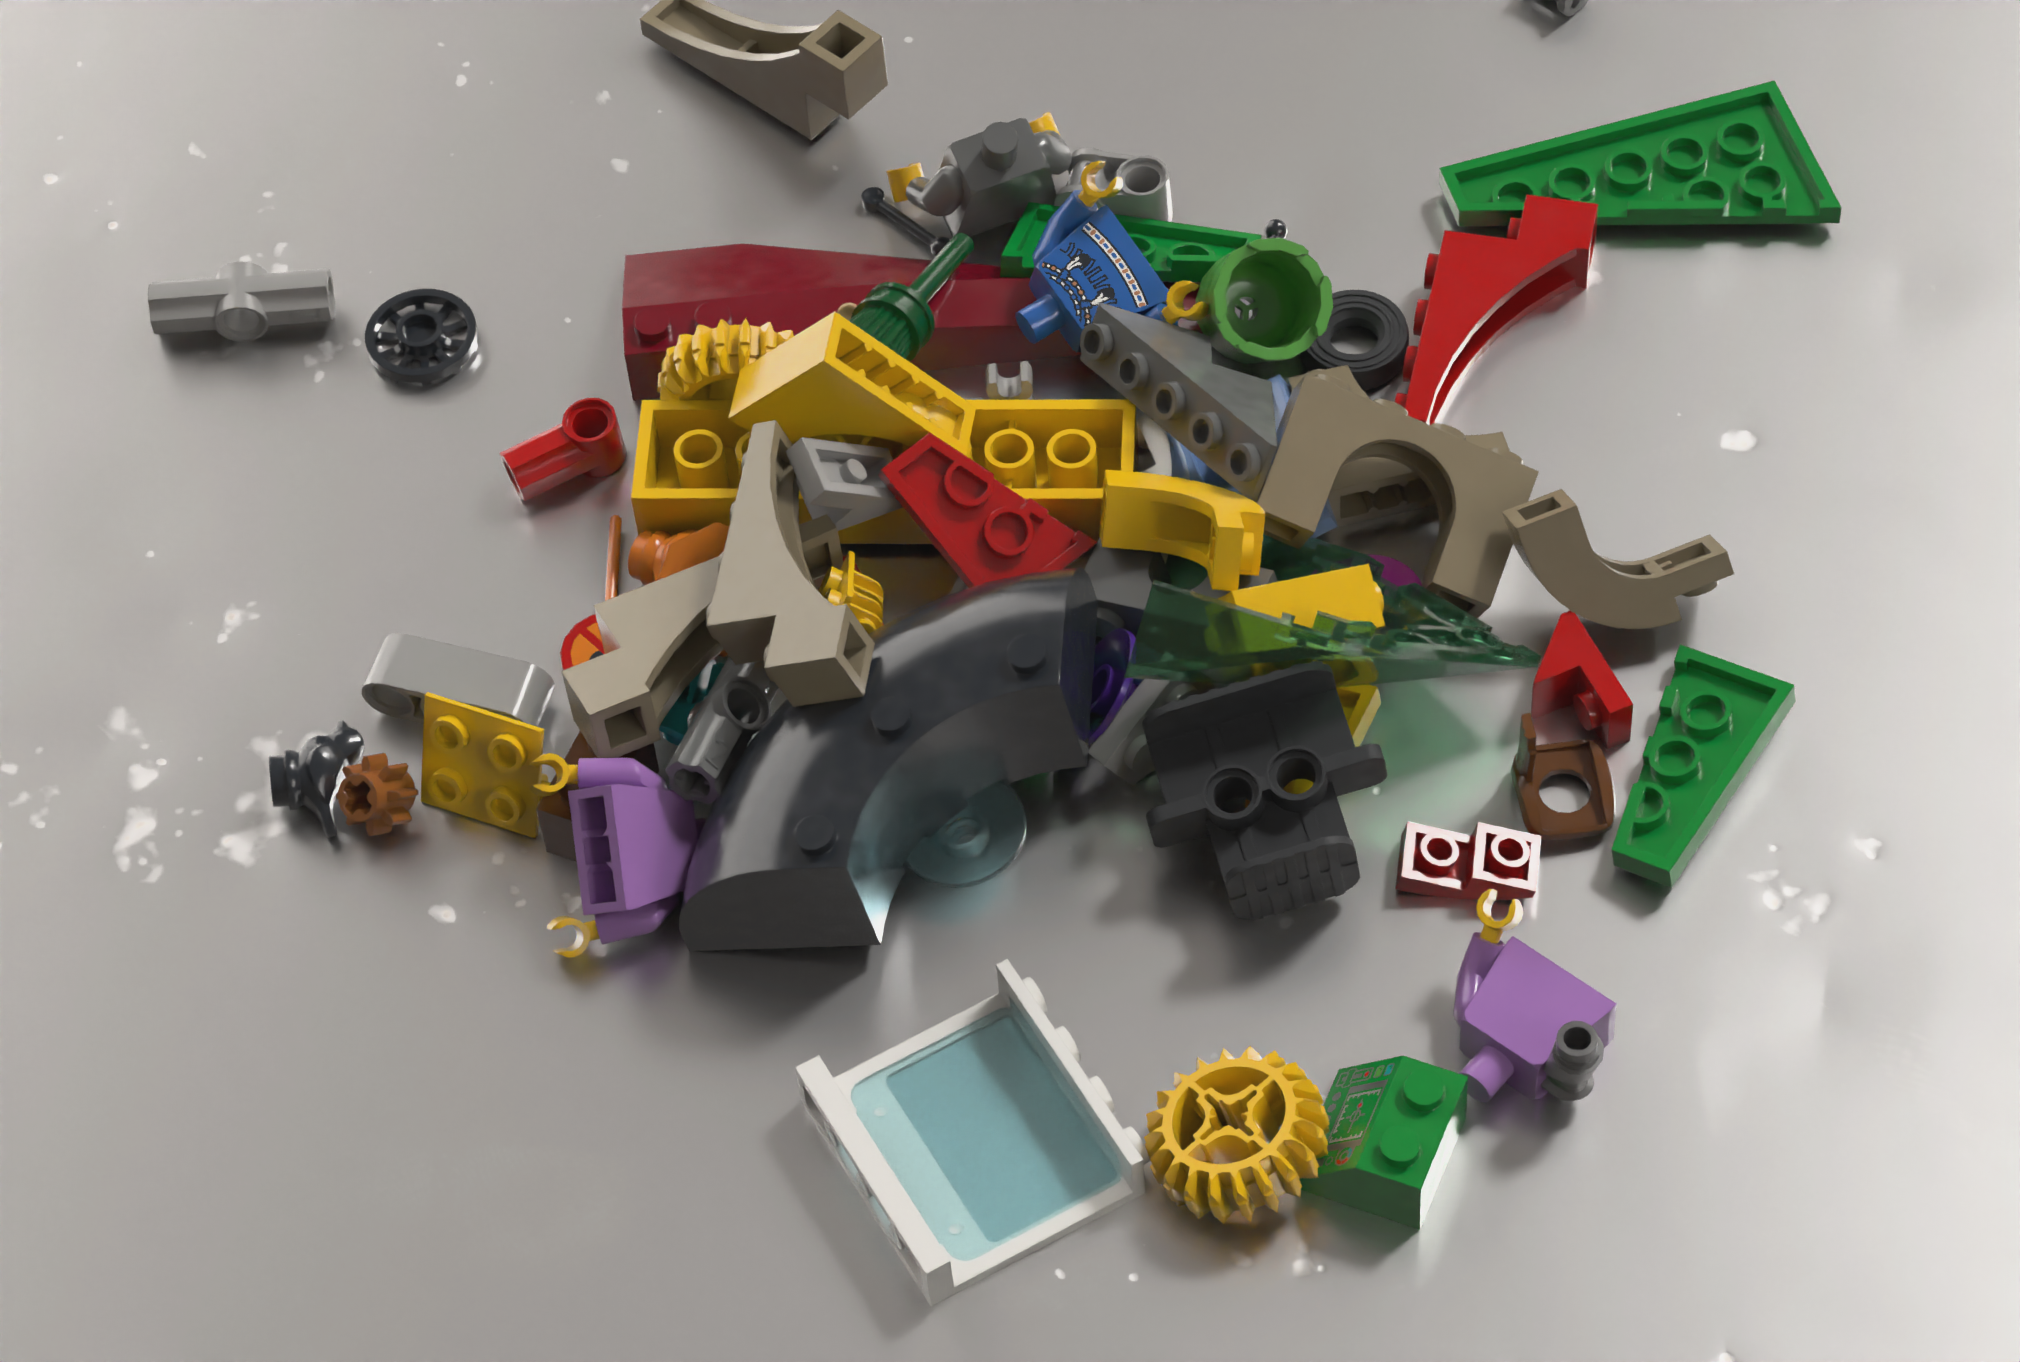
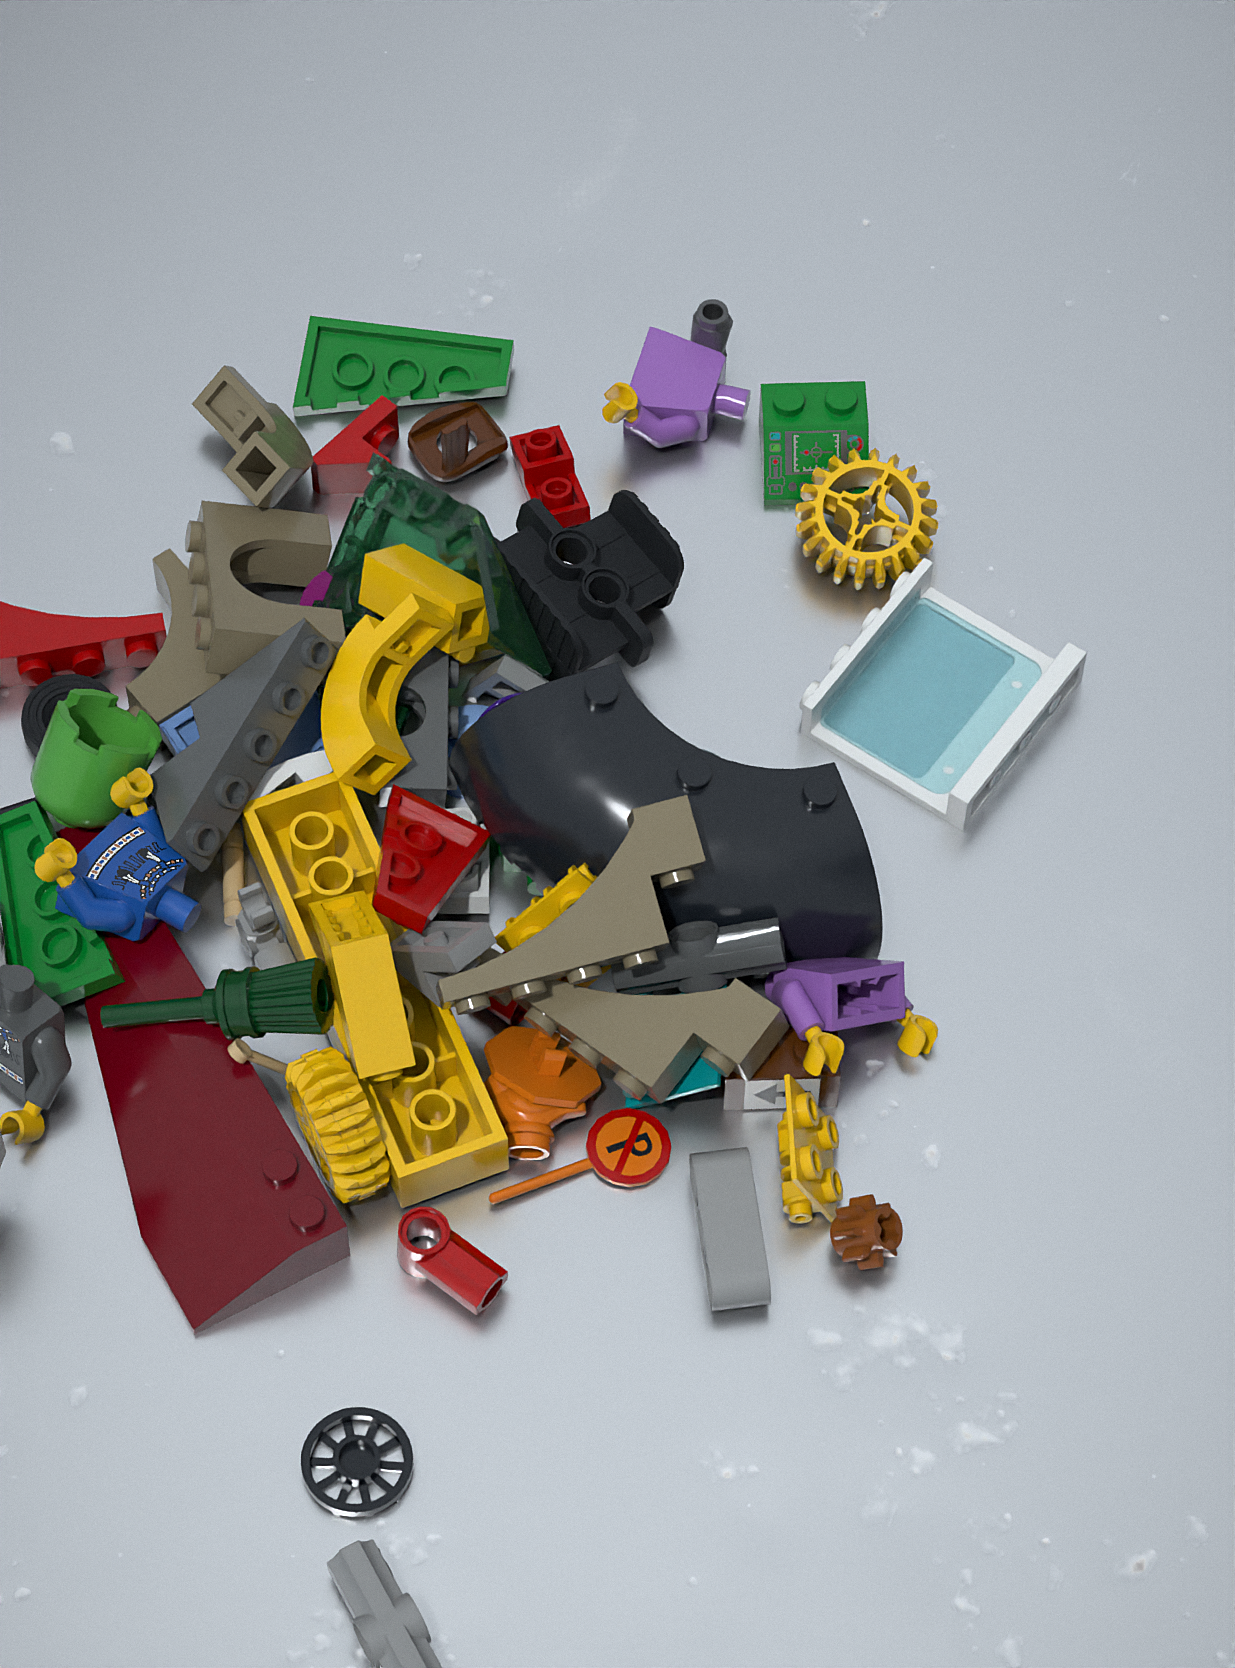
camera: 120 degrees left, 5 degrees up
black animal [269,720,364,838] -> none
black hinge [861,187,950,257] -> none

